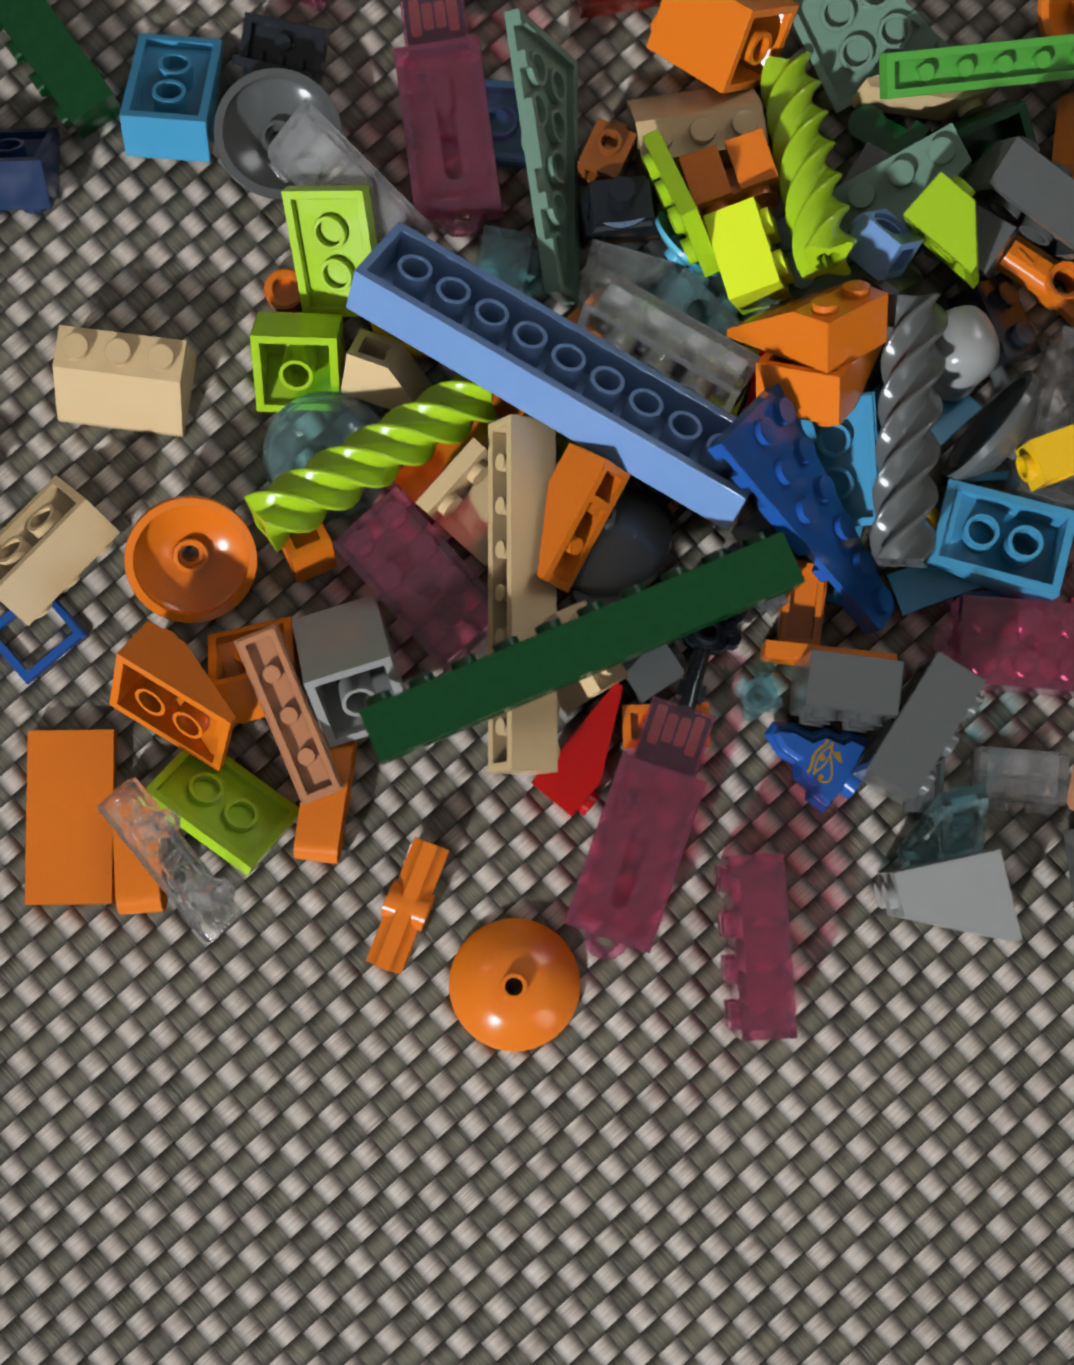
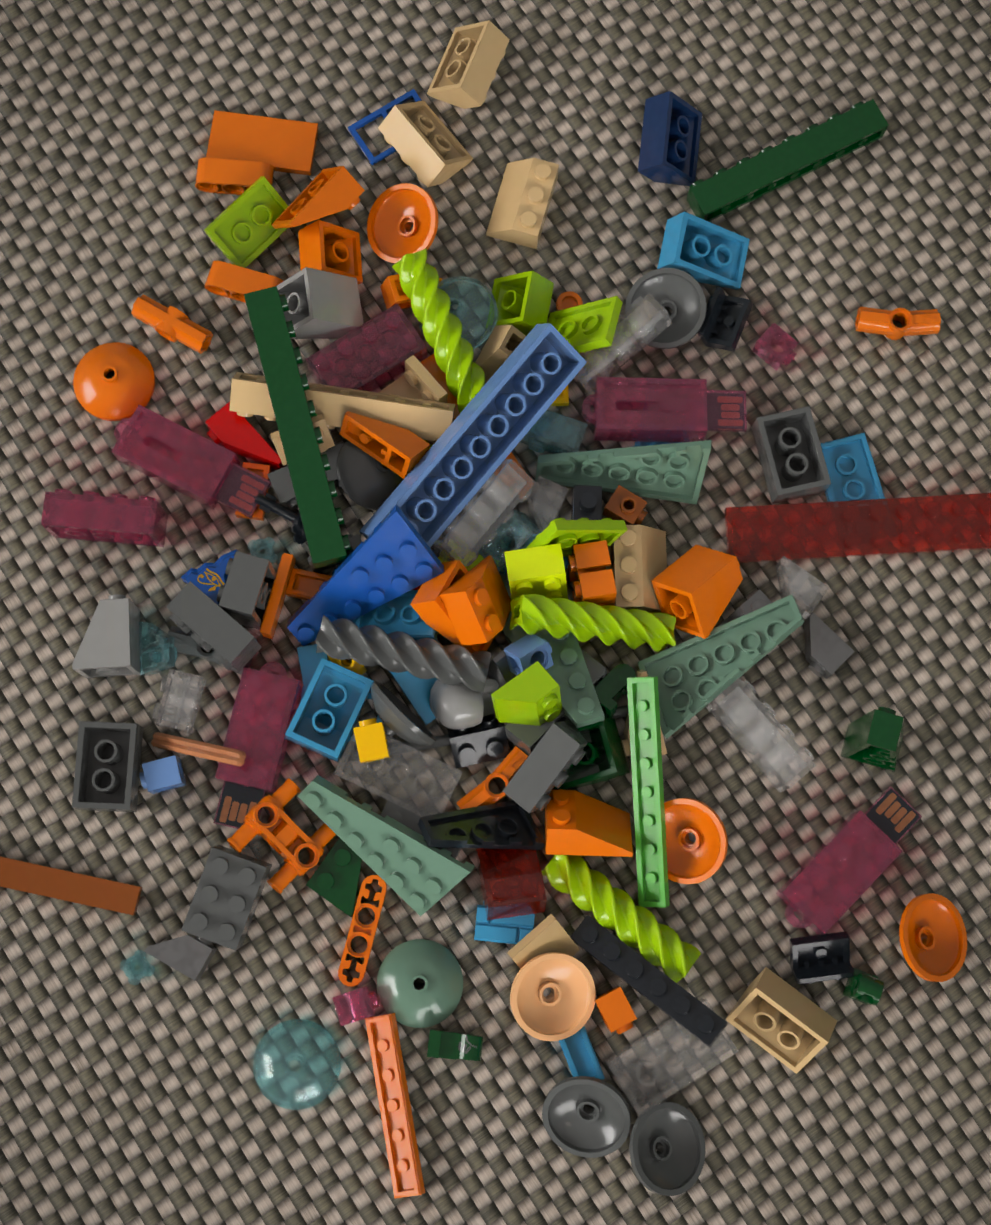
camera: 90 degrees right, 5 degrees down
clear plate [96,777,243,942] -> none
nougat tile [234,623,345,806] -> none

